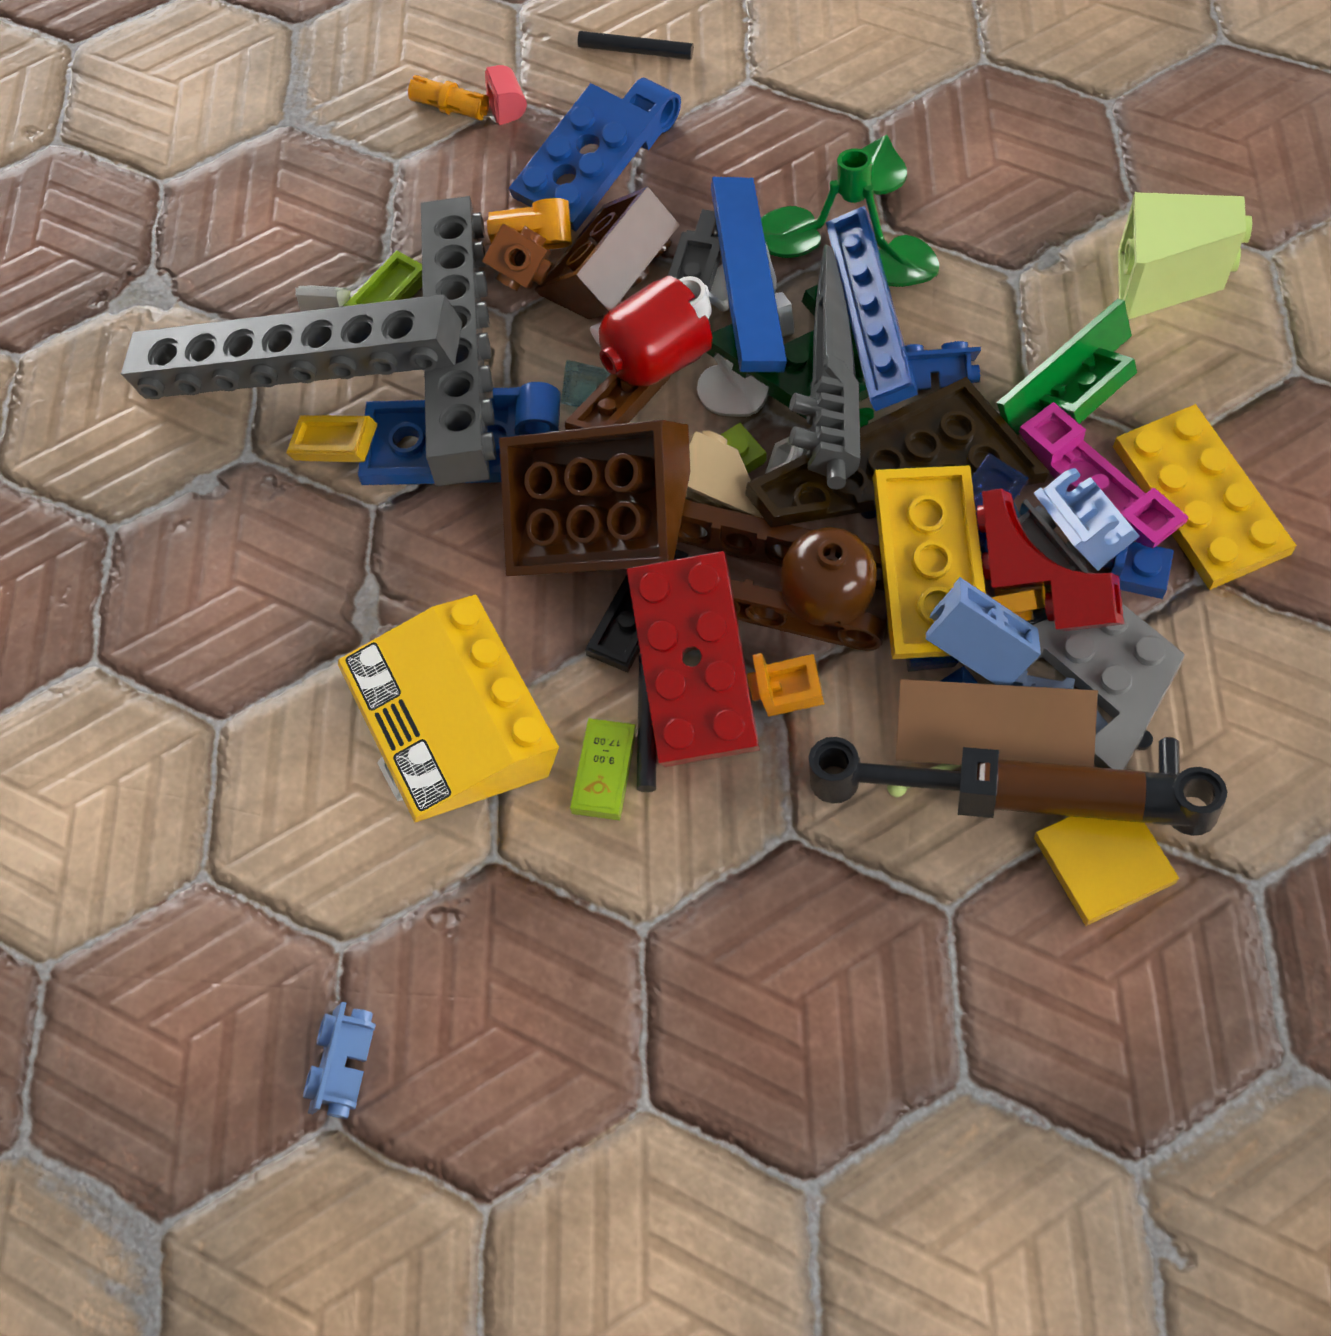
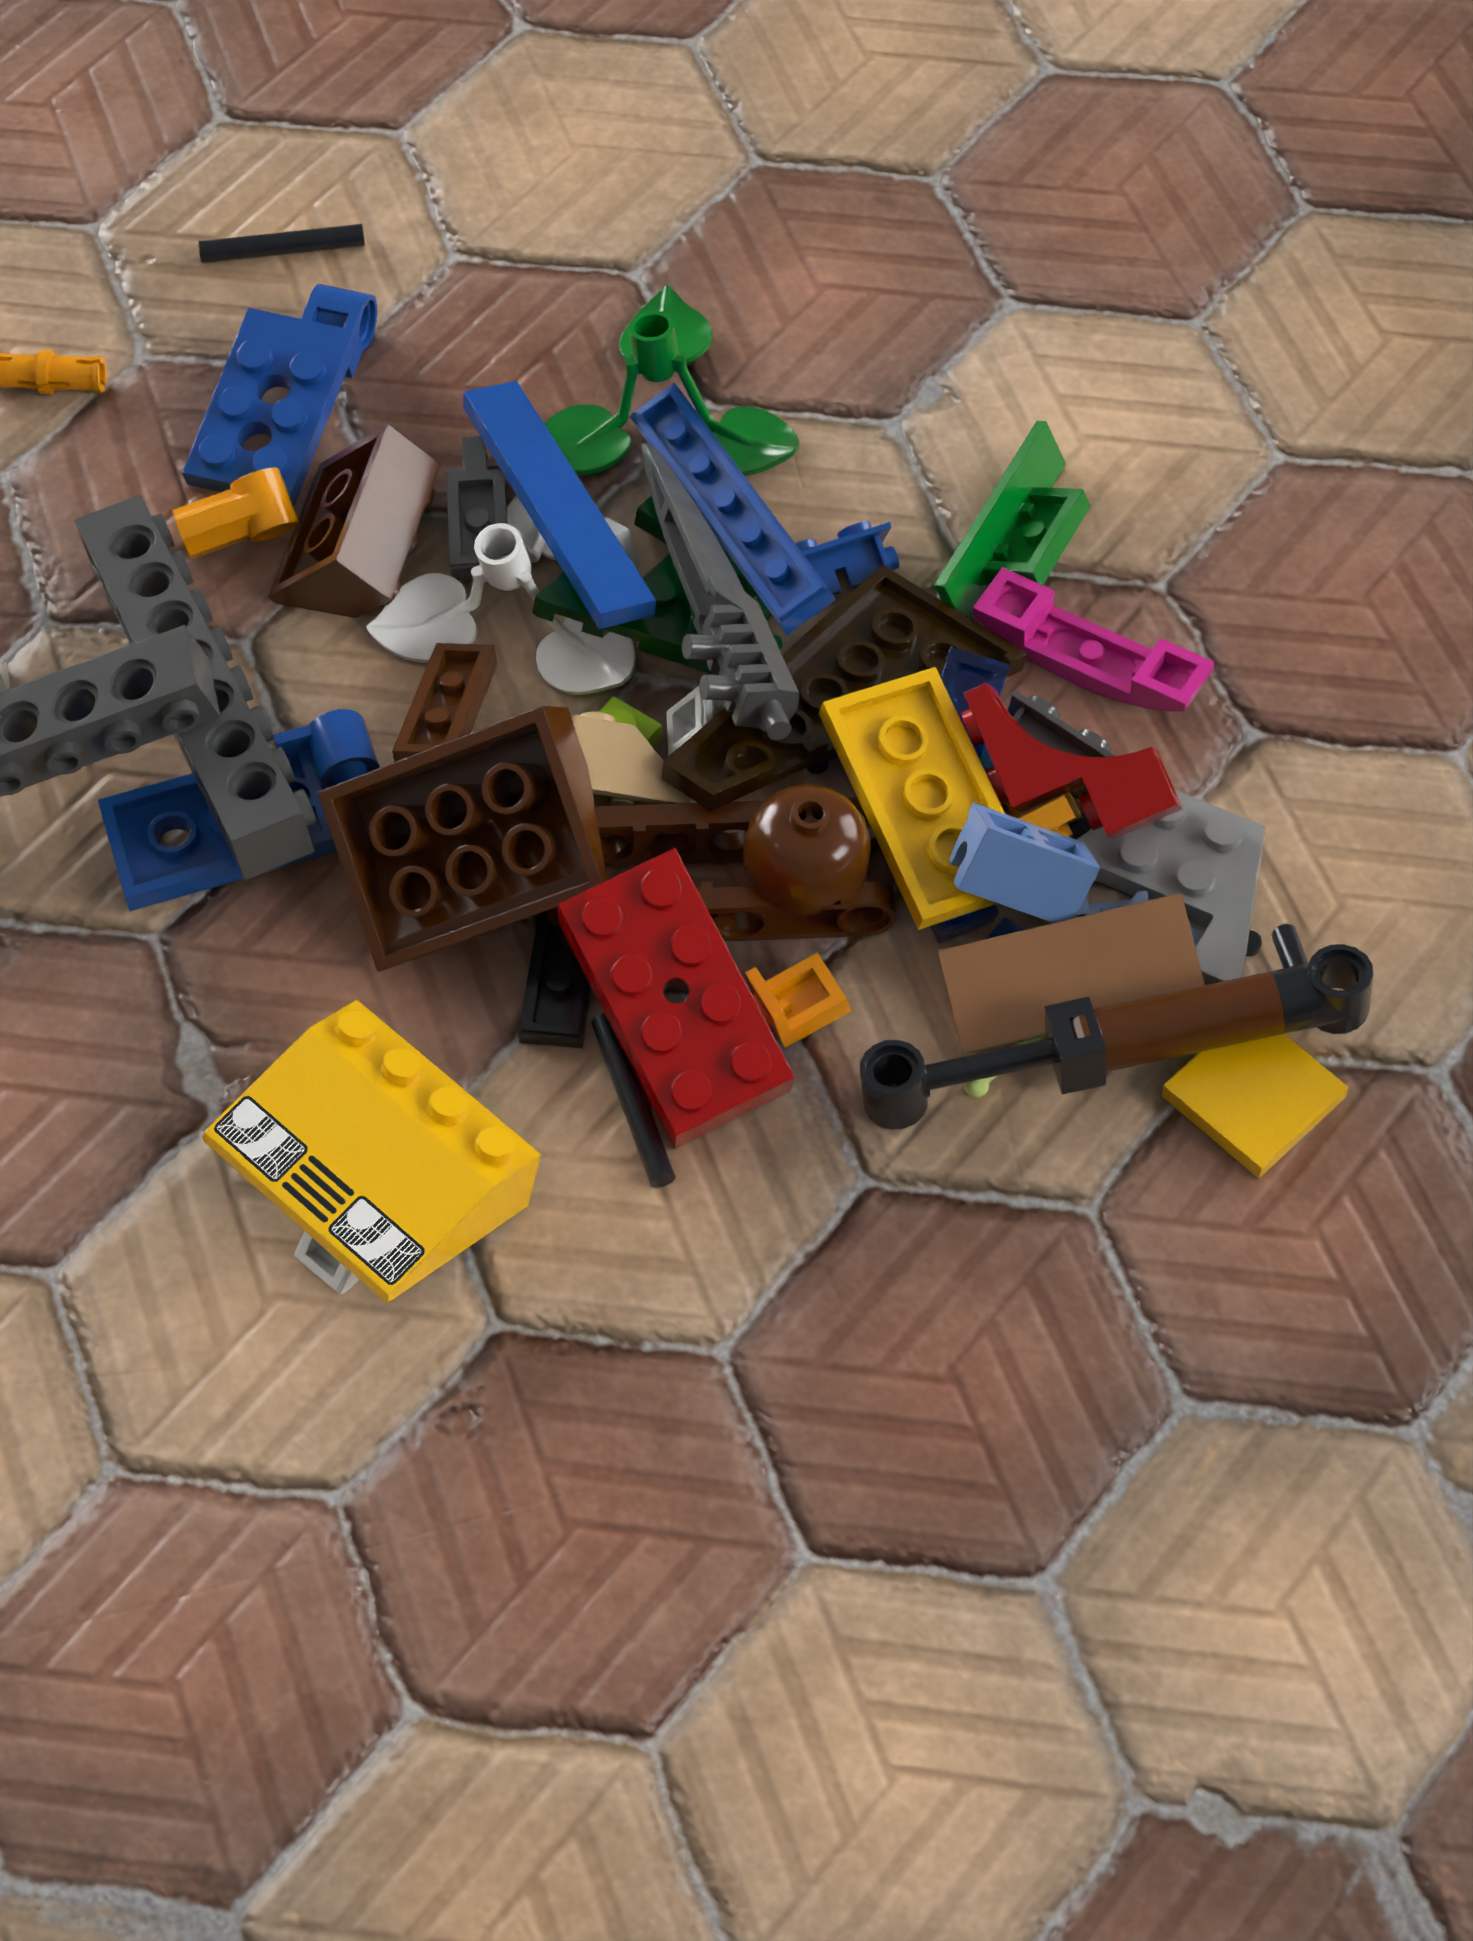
camera: 25 degrees left, 5 degrees down
yellow tile [286,415,378,462] -> none
medium blue hinge [303,1002,376,1119] -> none
lime tile [343,250,423,306] -> none
dark orange brick [482,224,553,292] -> none
coral brick [485,65,527,125] -> none
clear light blue slope [561,360,610,407] -> none
lime tile [570,718,637,821] -> none
red cylinder [599,275,712,387] -> none
medium blue hinge [1034,468,1140,570] -> none
blue bracket [1102,542,1174,599] -> none
yellow plate [1113,404,1297,590] -> none
yellowish green slope [1118,192,1252,319] -> none

